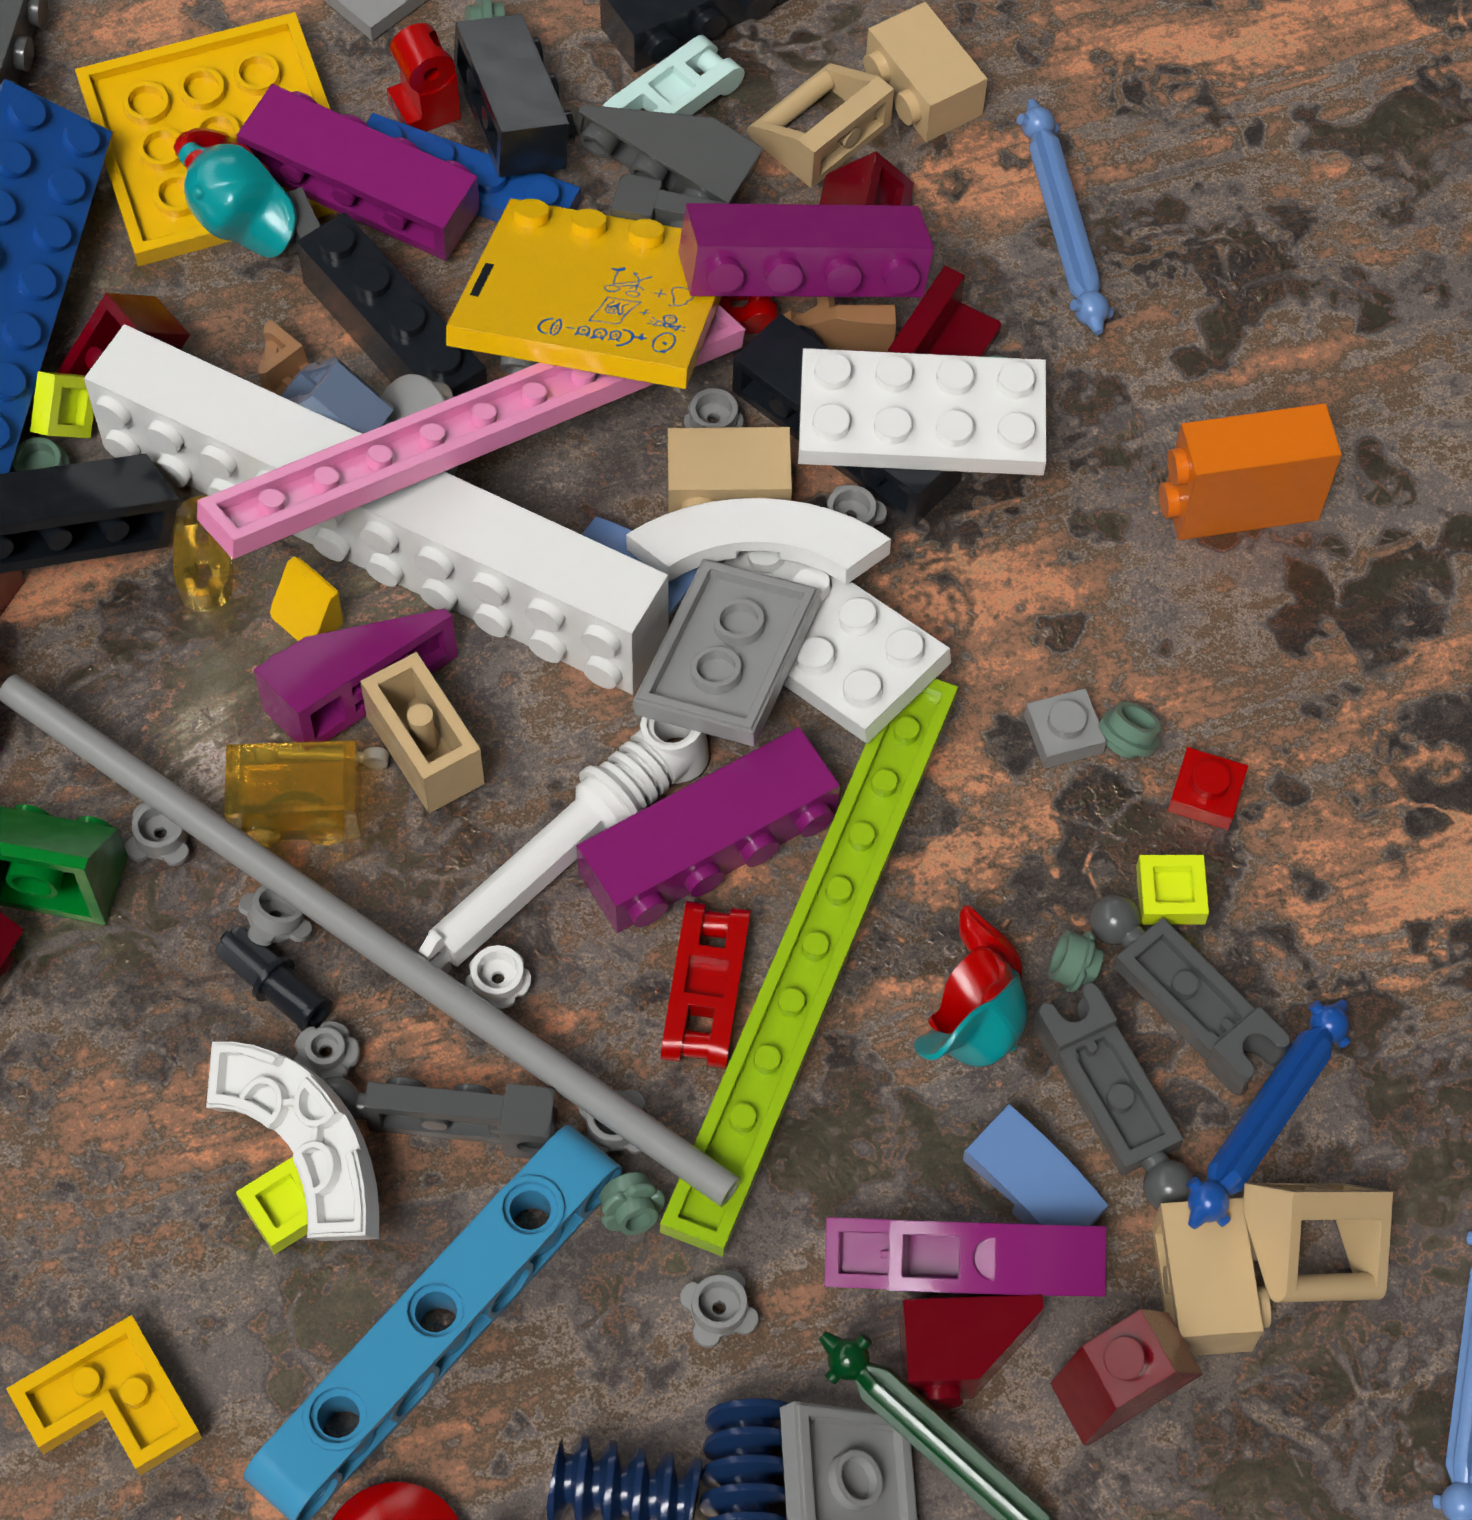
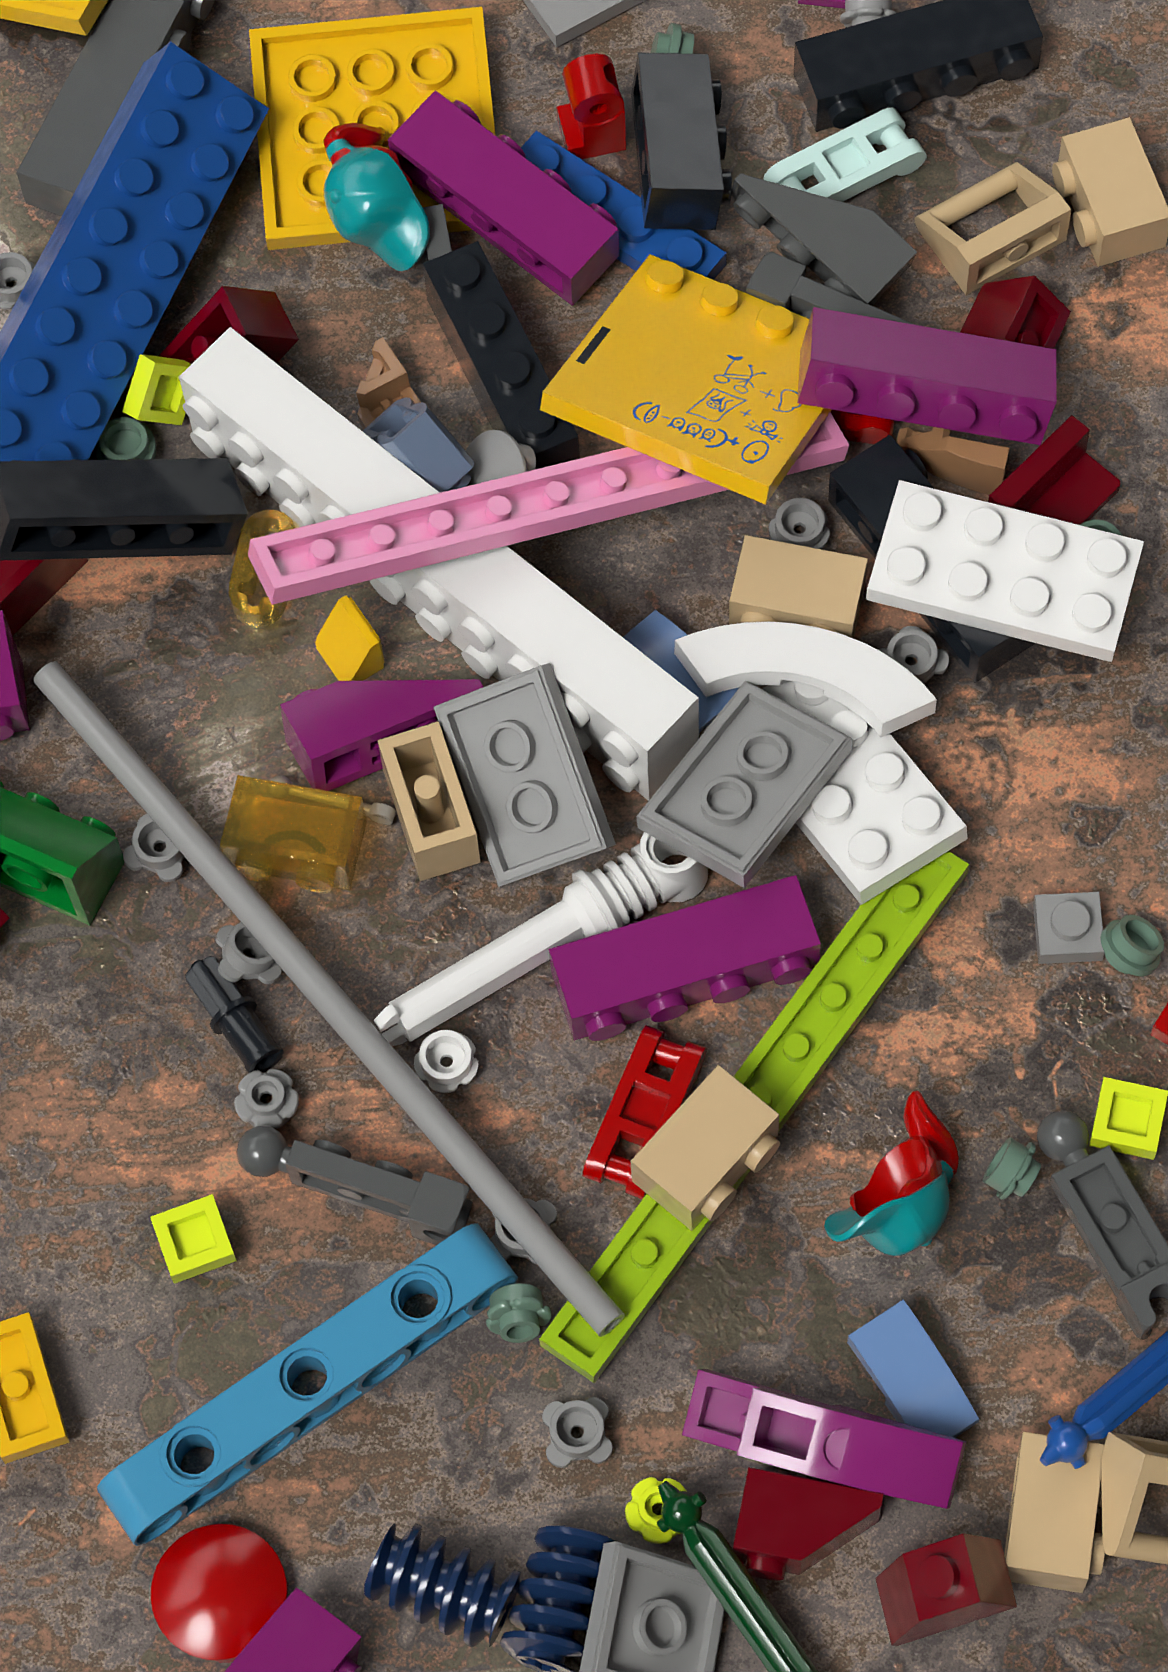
camera: 20 degrees right, 5 degrees up
white tile [206,1042,379,1241] -> none
dark grey plate [1033,983,1194,1211] -> none
none -> light grey tile [433,663,616,887]
none -> neon yellow plate [625,1477,687,1544]
none -> tan brick [630,1065,780,1231]

